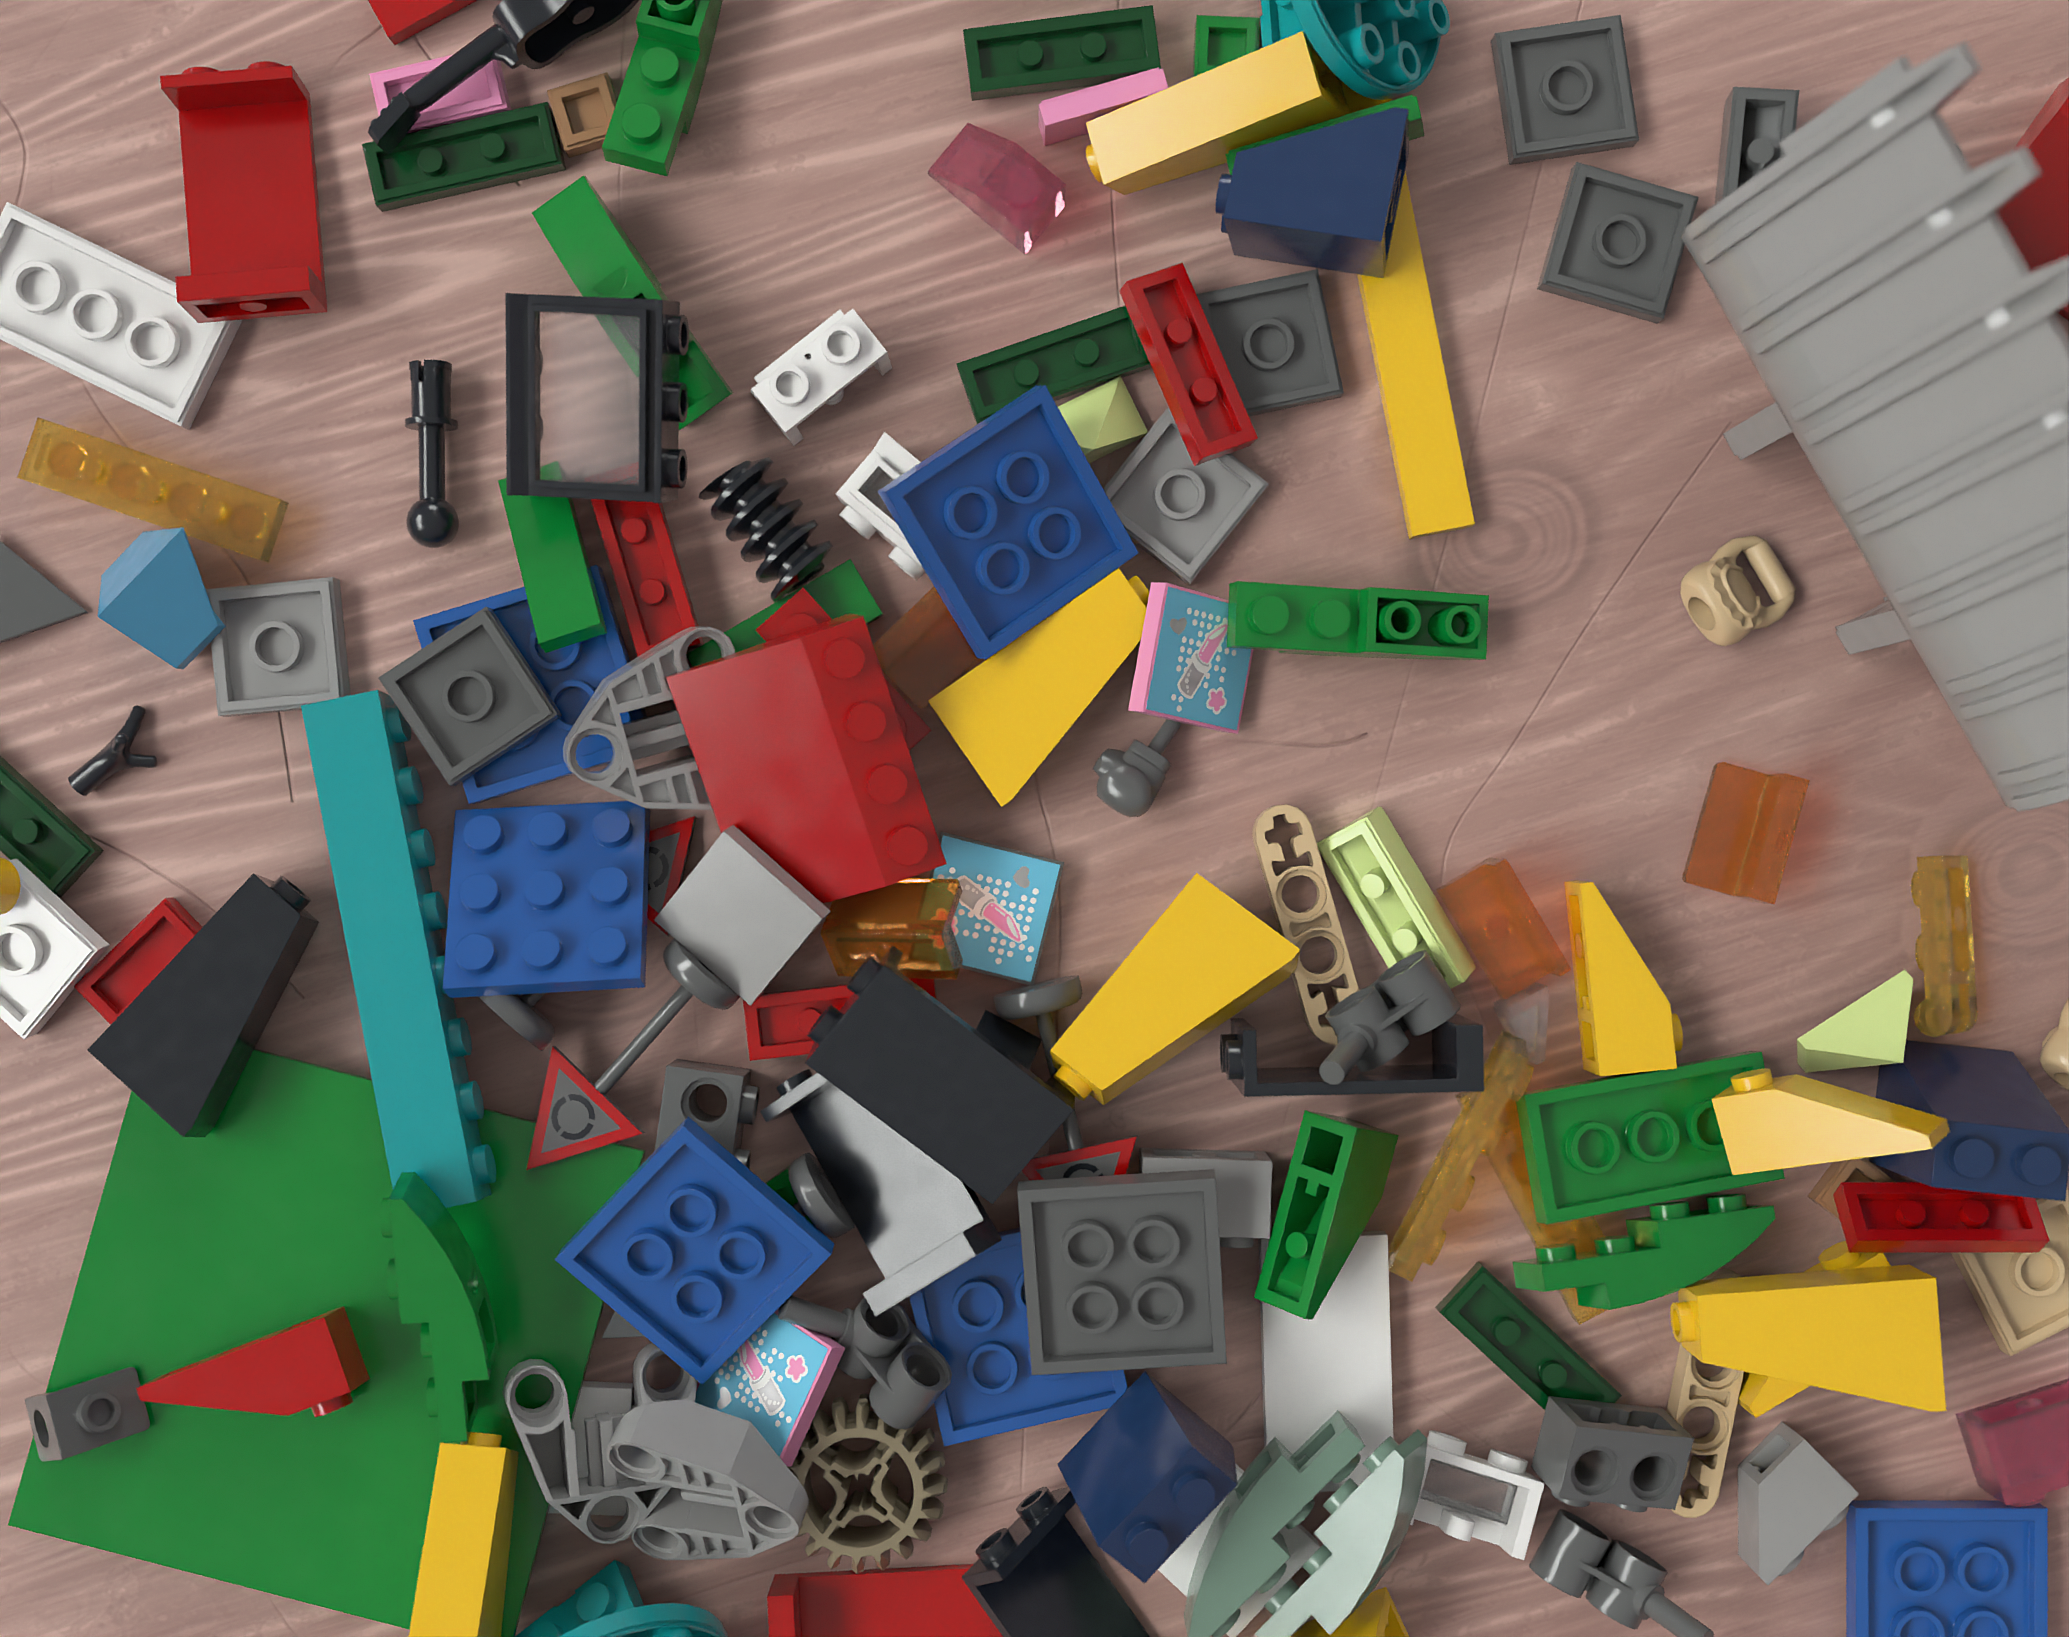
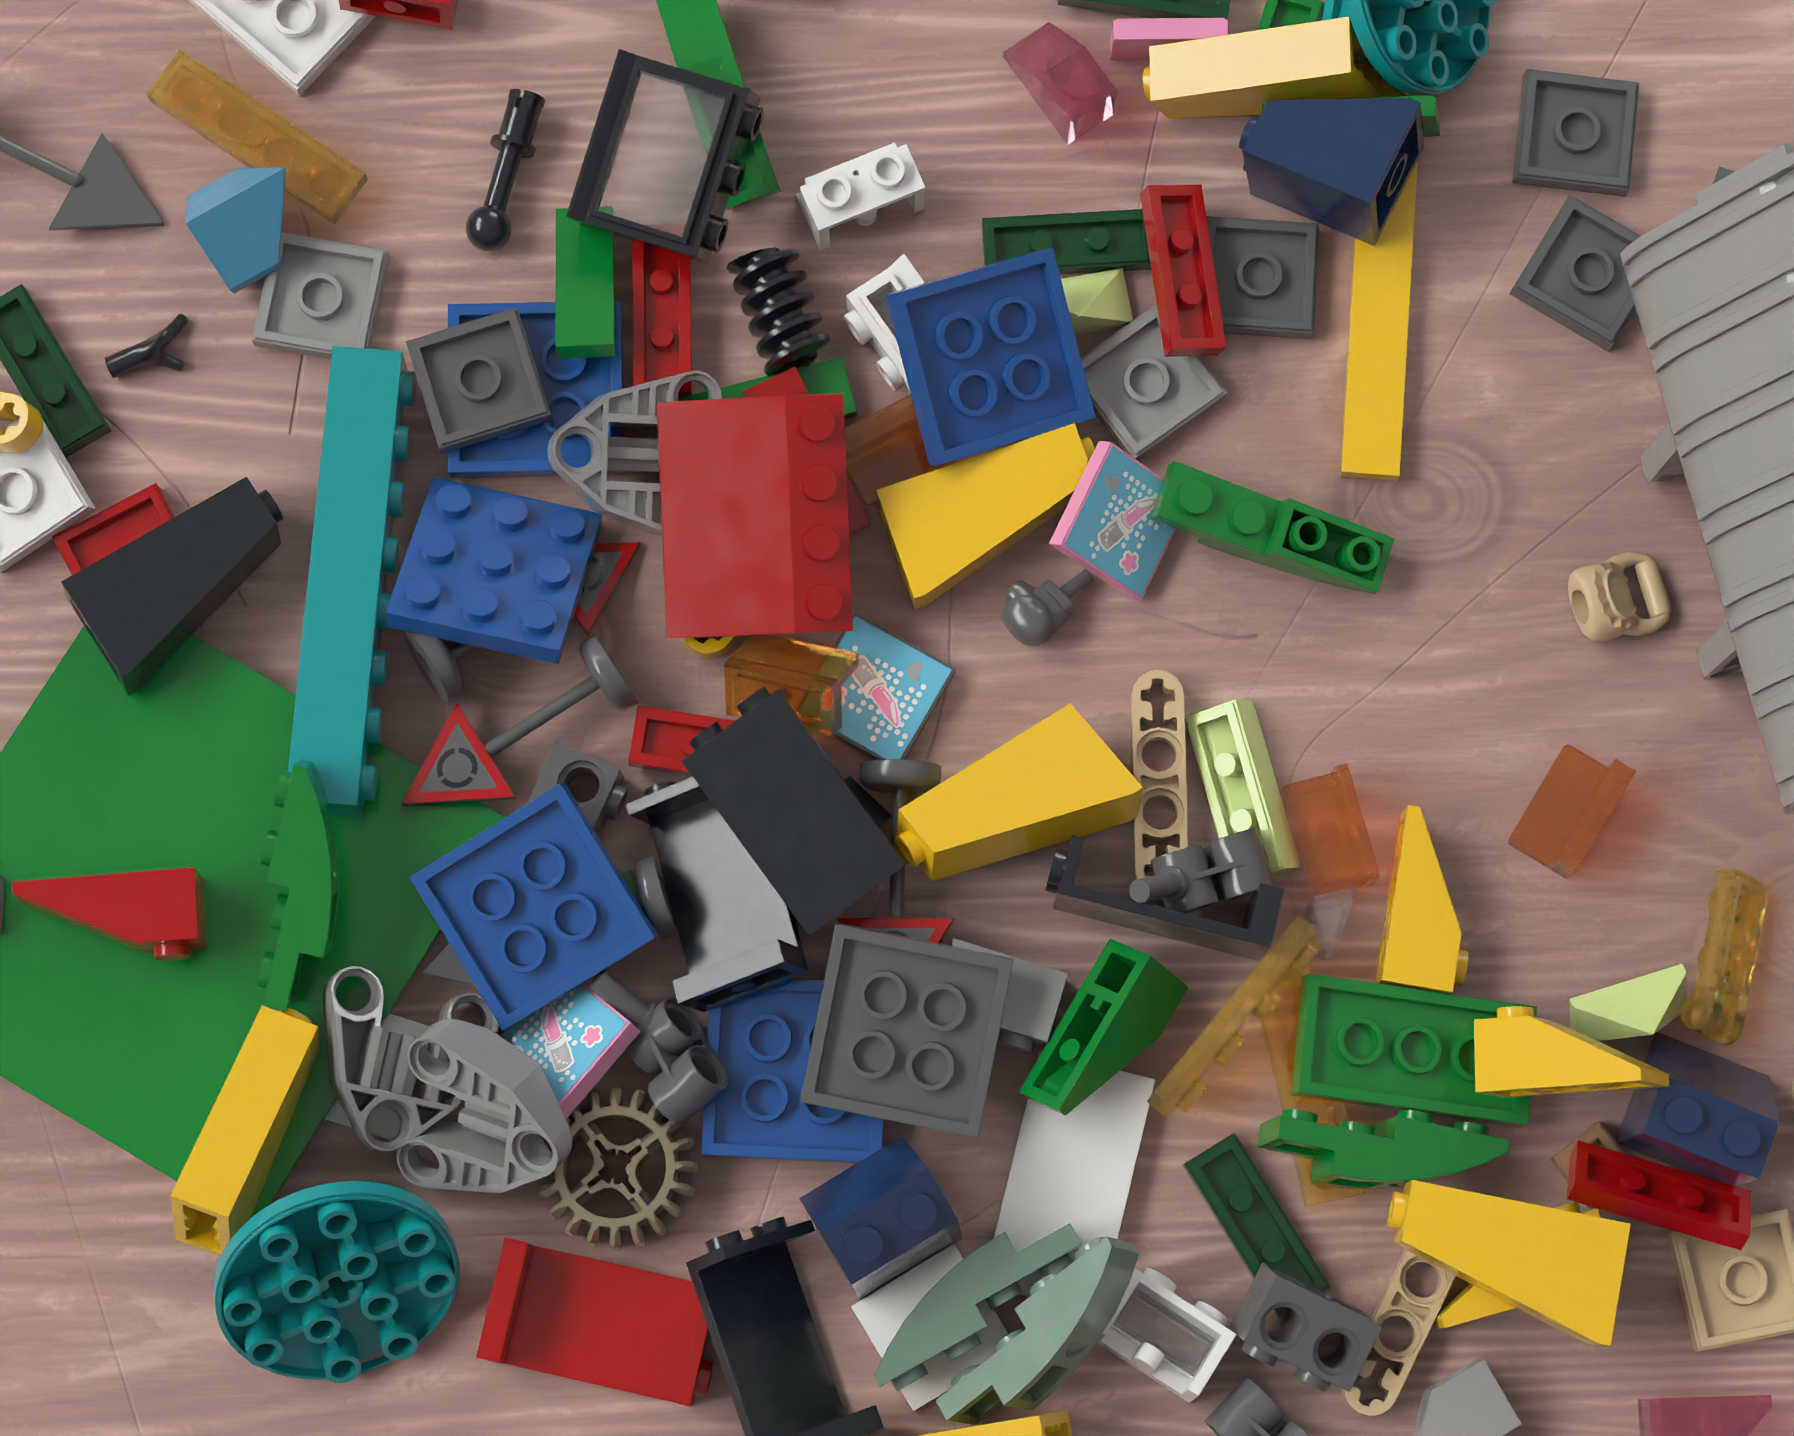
camera: 15 degrees right, 10 degrees down
light grey tile [654,825,831,1006] -> none

